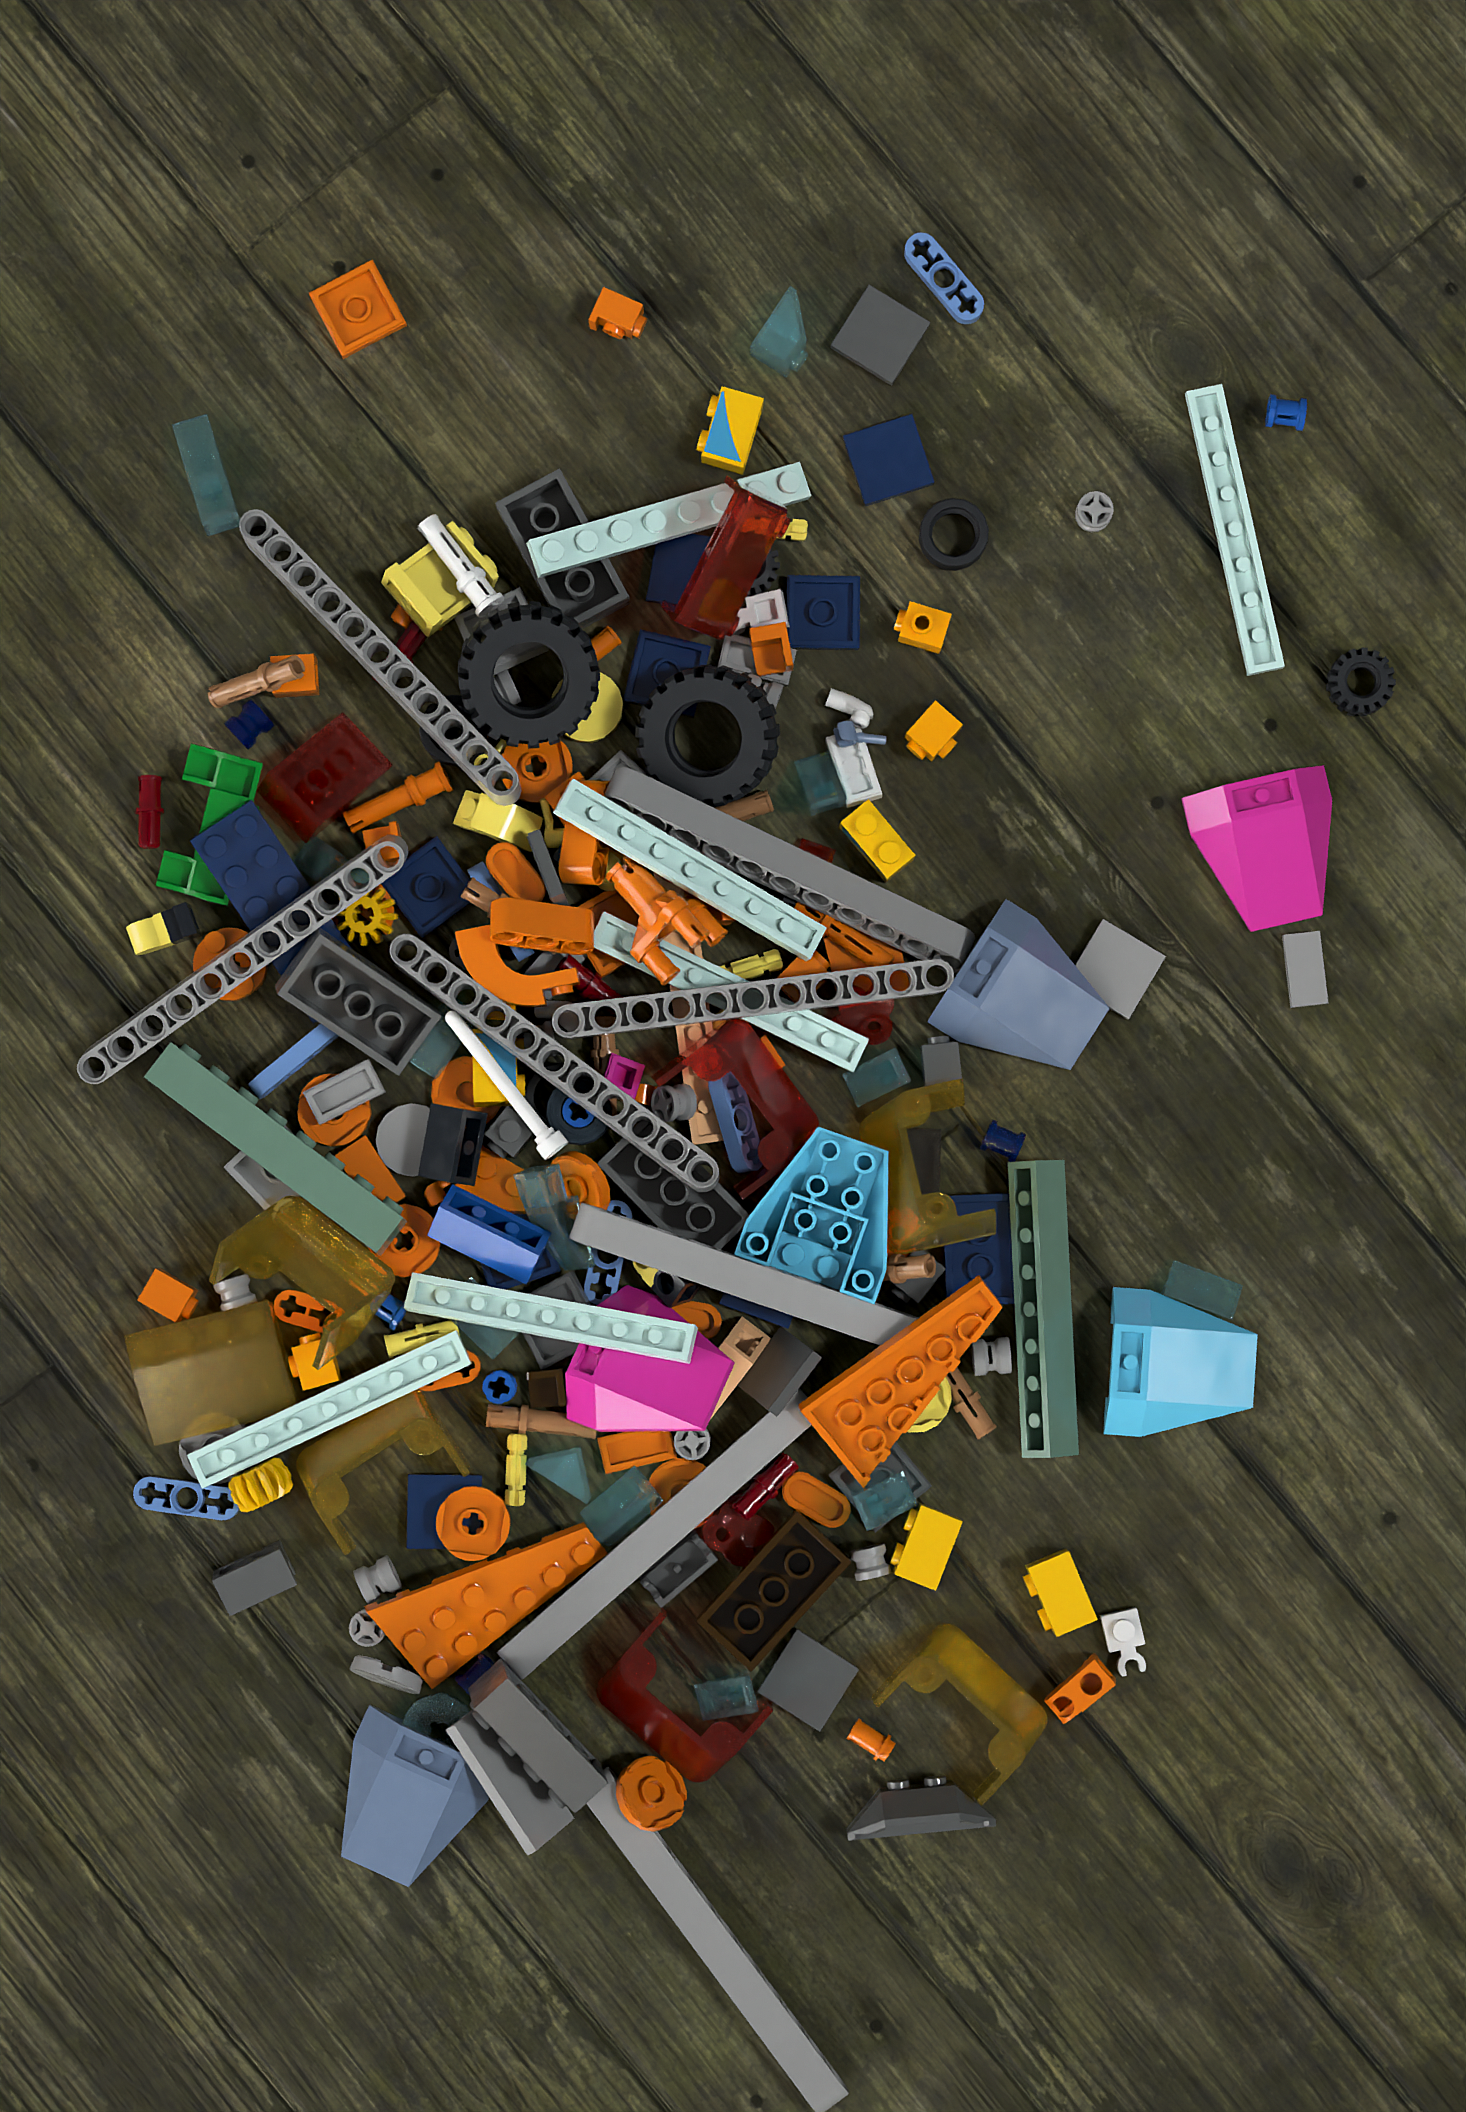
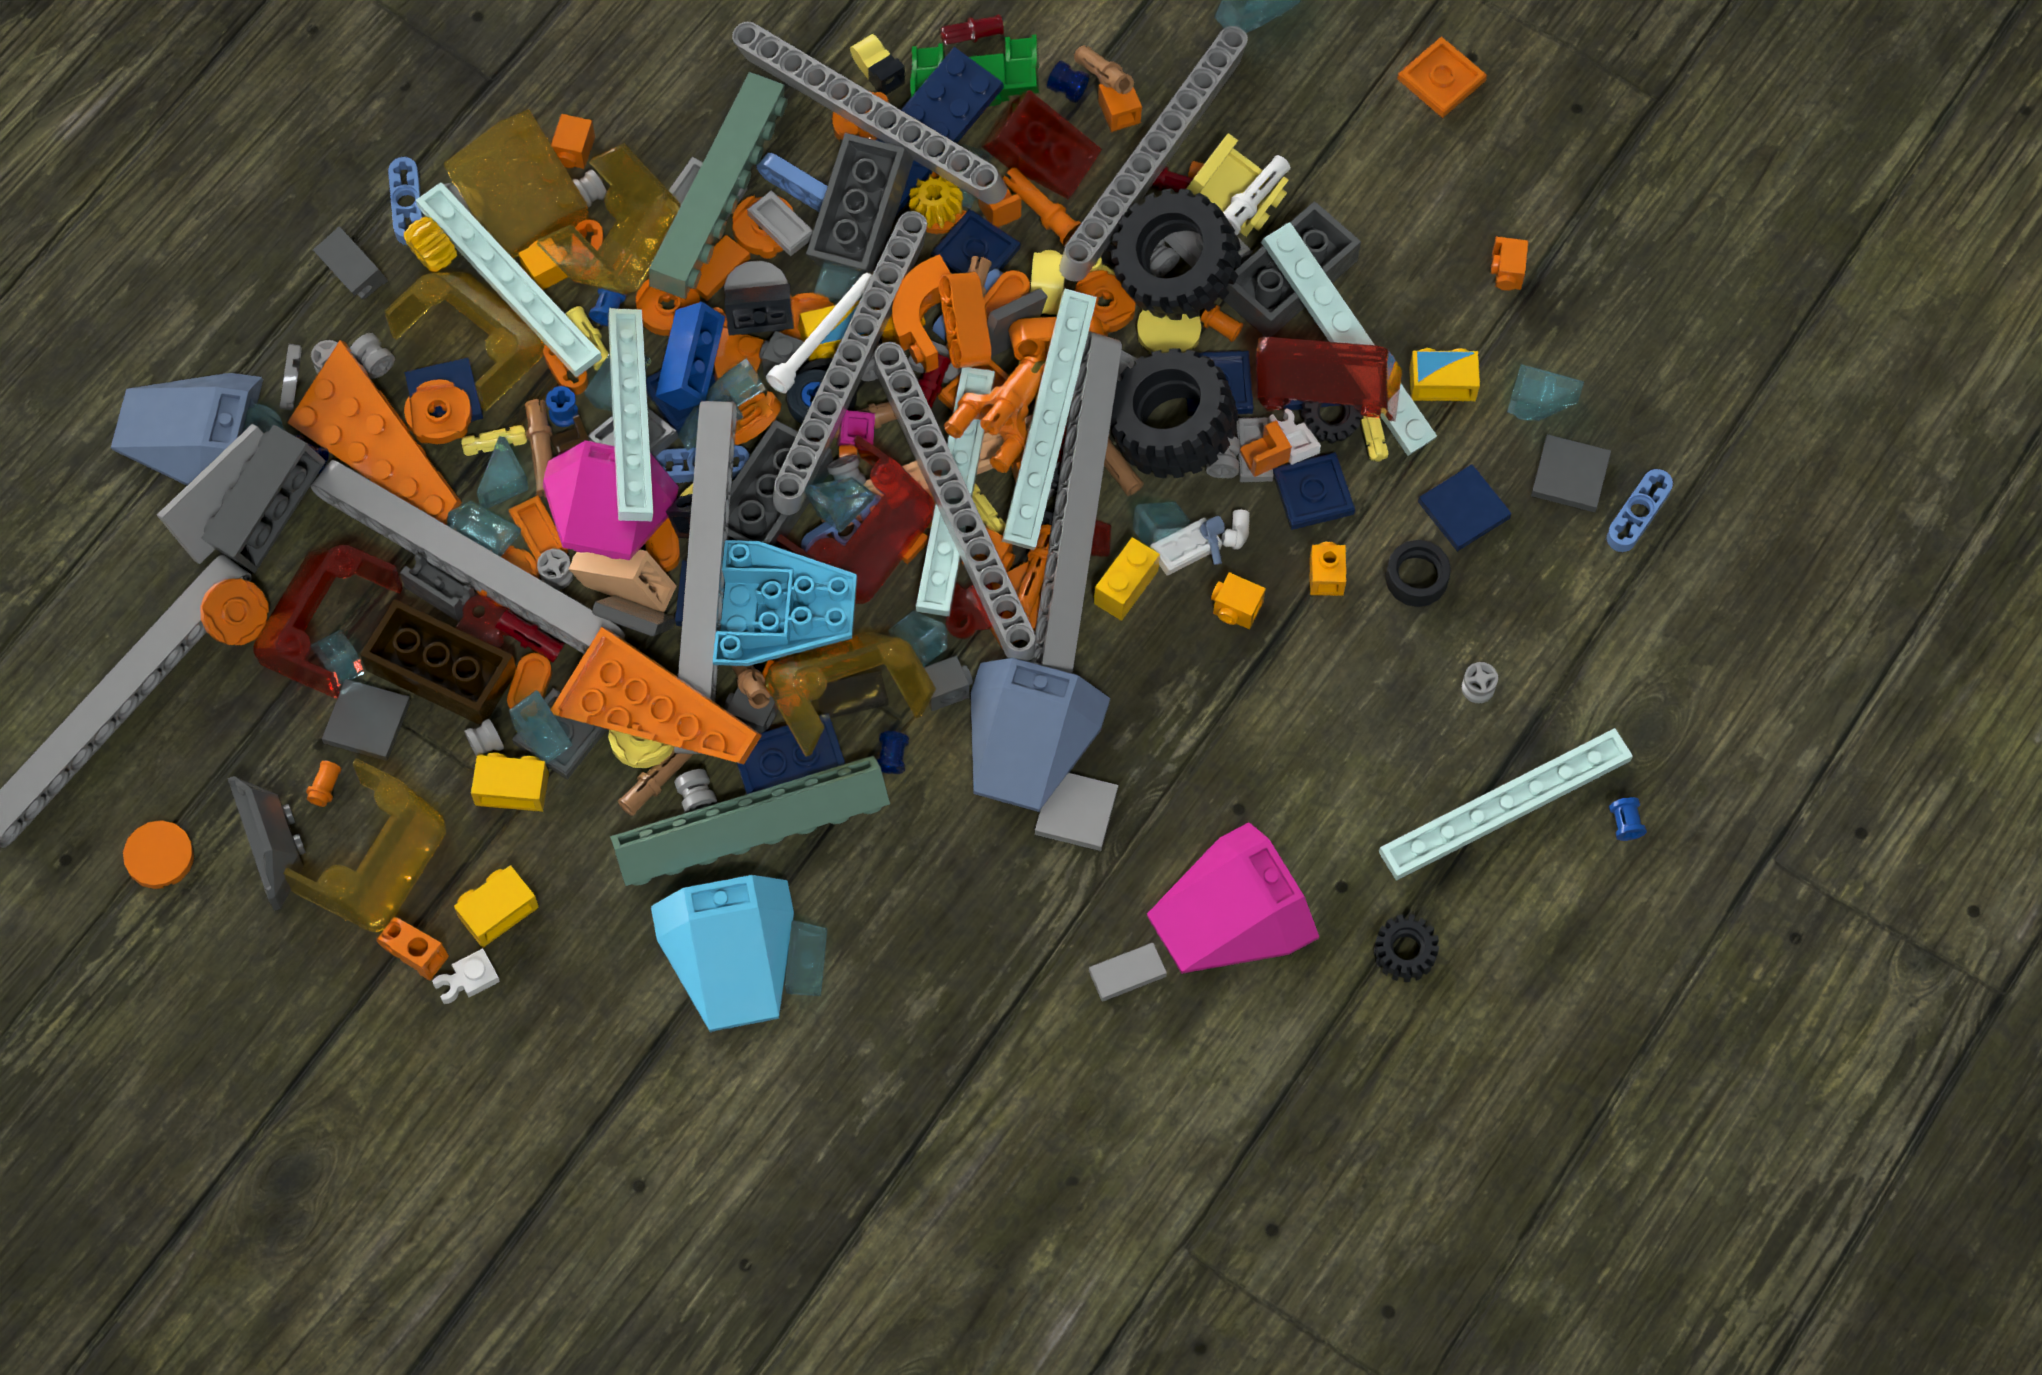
camera: 75 degrees right, 20 degrees down
none -> orange tile [123,821,194,889]
none -> clear light blue slope [805,477,875,533]

